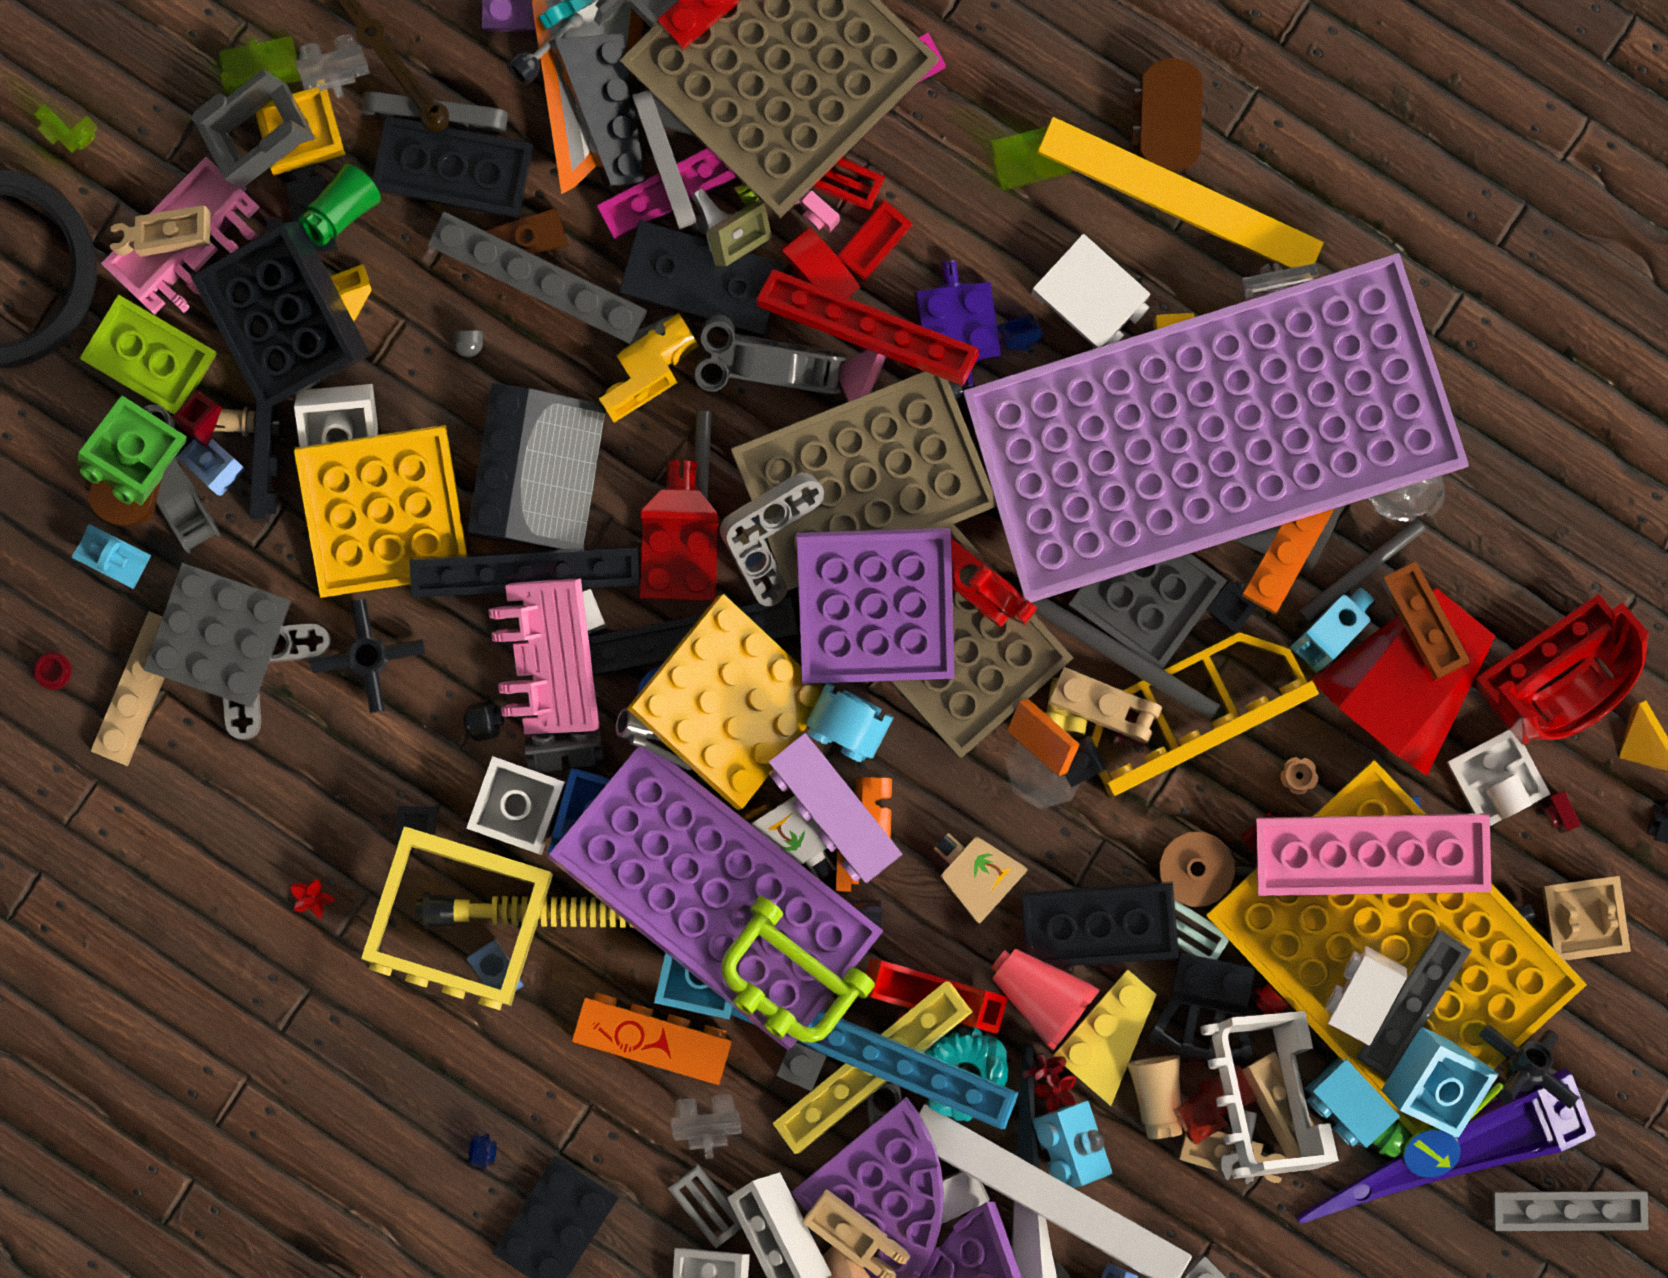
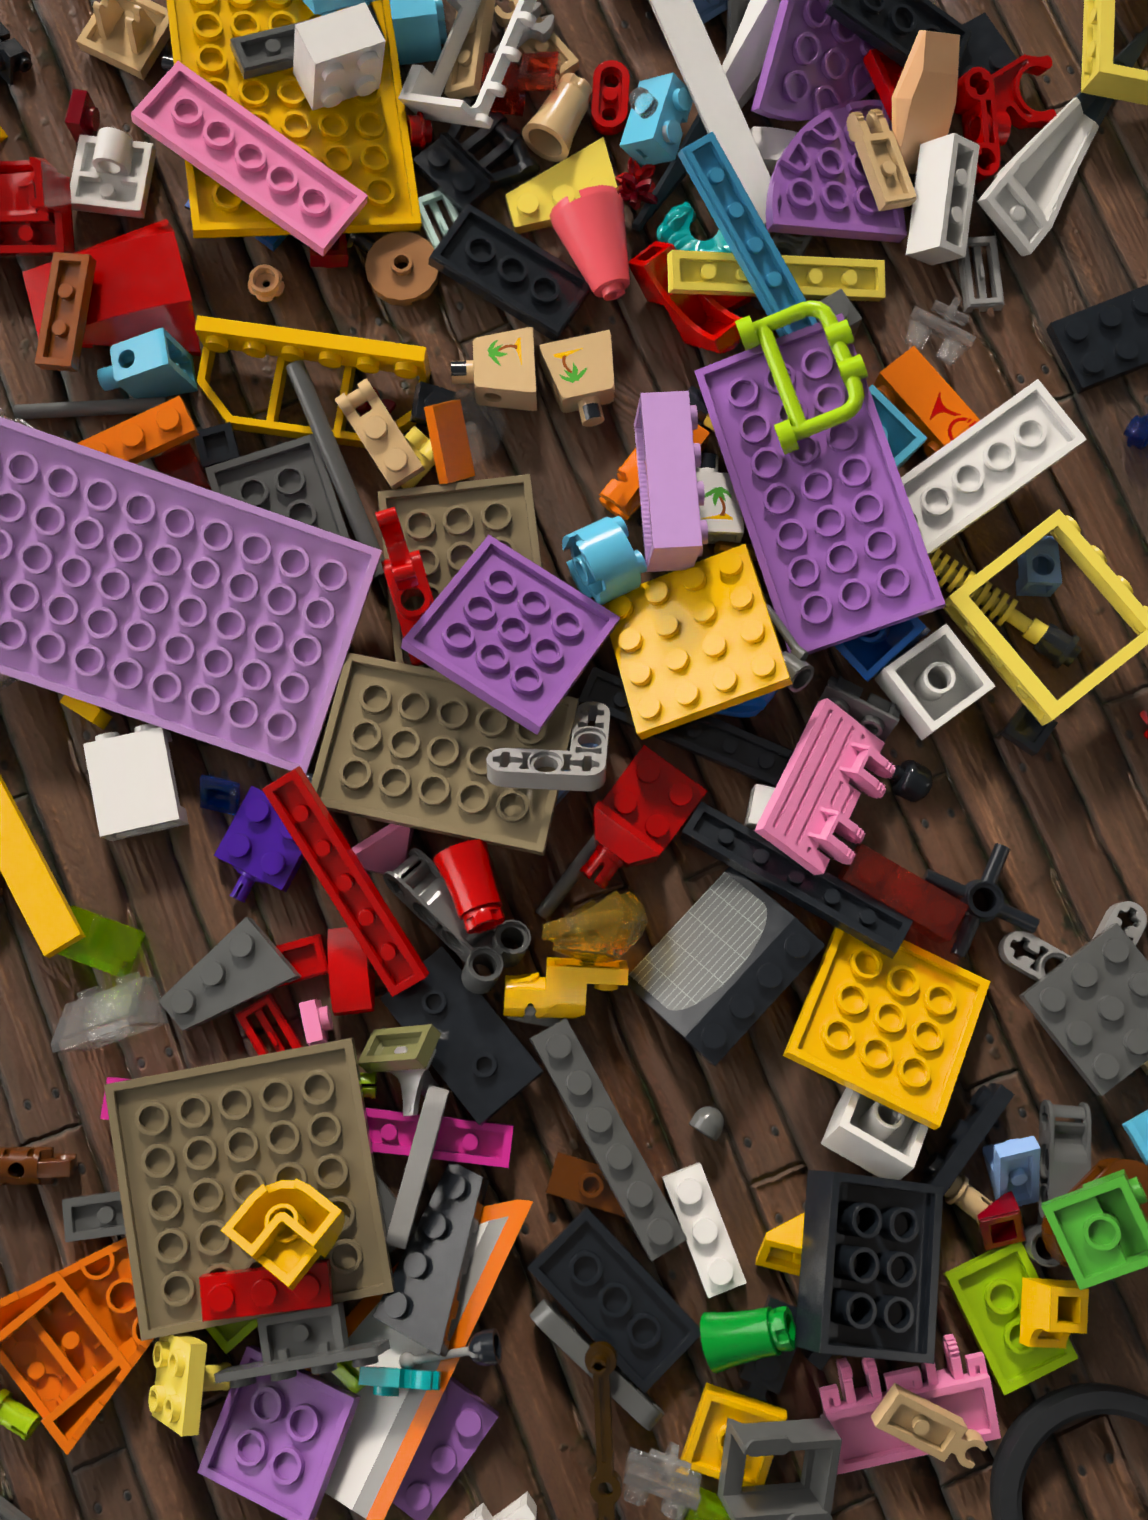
camera: 145 degrees left, 5 degrees down
none -> clear slope [50,972,169,1053]
none -> clear red brick [154,443,212,491]
none -> dark grey wing [158,917,302,1031]
none -> yellow brick [221,1179,345,1291]
none -> red plant [433,839,505,934]
none -> tan torso [451,327,537,411]
none -> clear yellow helmet [541,891,648,964]
none -> red plate [591,60,630,135]
none -> white plate [662,1162,747,1298]
none -> clear red arch [837,844,969,944]
none -> white plate [901,379,1087,556]
none -> yellow brick [1019,1277,1089,1349]

